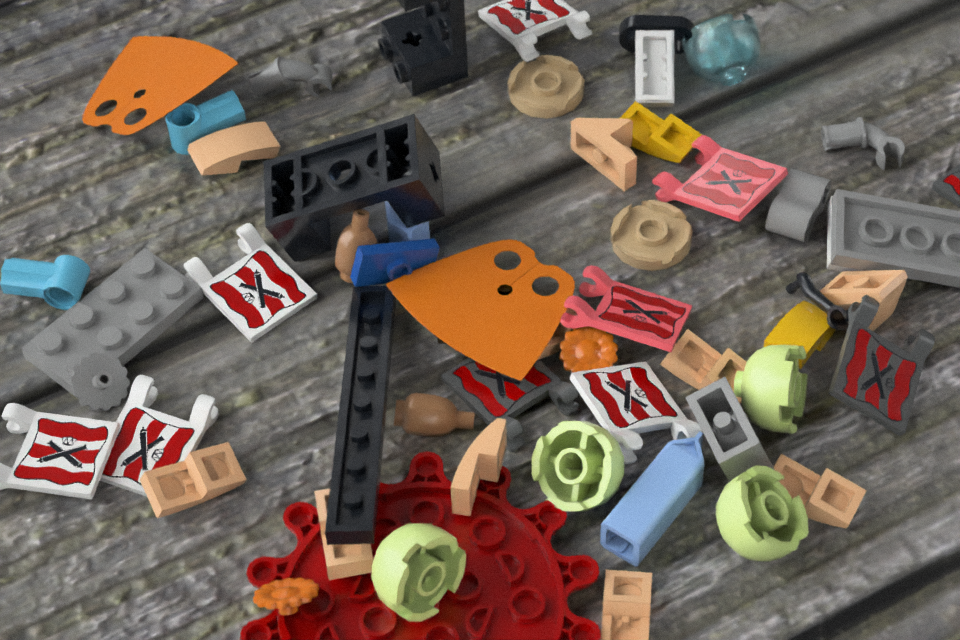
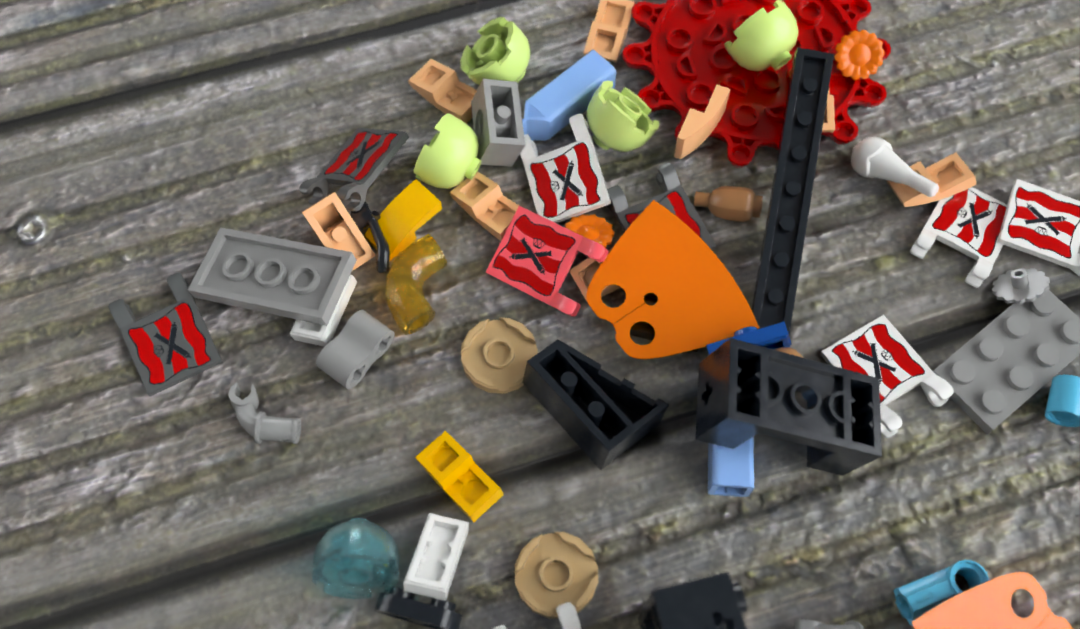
camera: 170 degrees left, 15 degrees up
light nougat slope [187,121,280,176] -> none
light nougat slope [571,118,637,192] -> none
coral flag [652,135,788,222] -> none
none -> clear yellow cylinder [385,234,447,335]
none -> black wedge [522,340,669,470]
none -> white piece [851,136,939,197]

